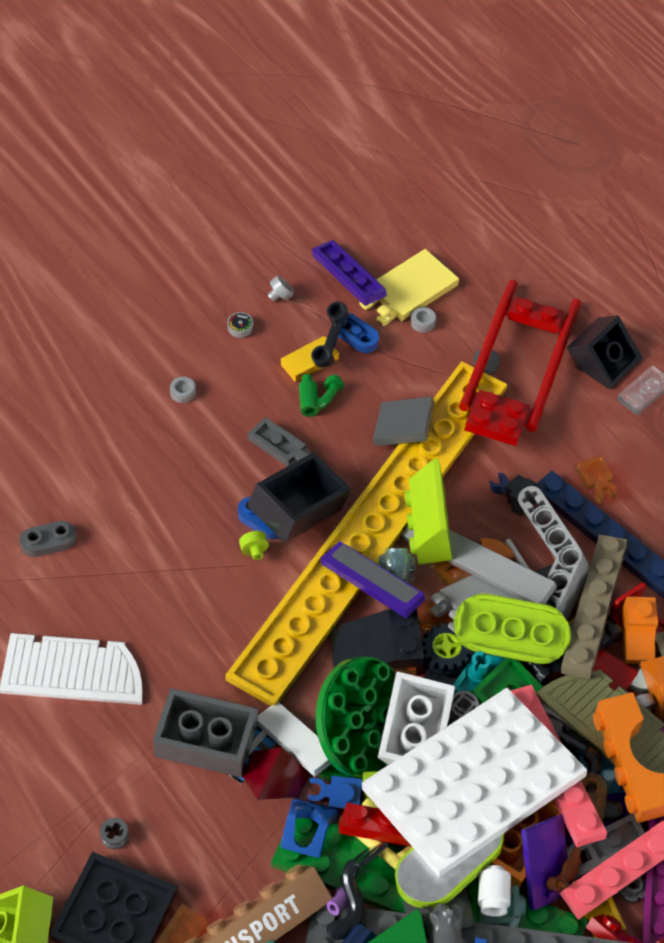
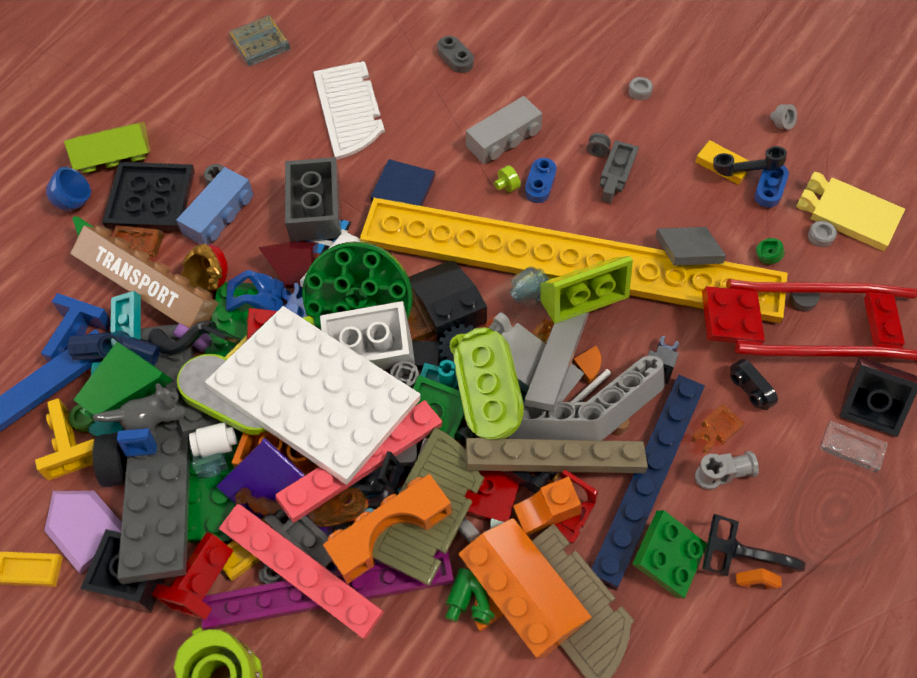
camera: 75 degrees right, 5 degrees up
tile [227,312,253,338] -> none
black piece [247,452,352,543] -> none
green plant [298,374,344,417] -> none
dark purple tile [312,240,387,306] -> none
tile [321,541,425,618] -> none
none -> medium blue brick [176,167,253,244]
none -> pearl gold hair [181,244,229,293]
none -> dark blue tile [370,159,435,206]
none -> light grey brick [466,96,542,164]
none -> dark grey bush [587,133,611,157]
none -> light grey connector [694,451,759,490]
none -> black plate [730,359,778,410]
none -> green tile [756,238,785,265]

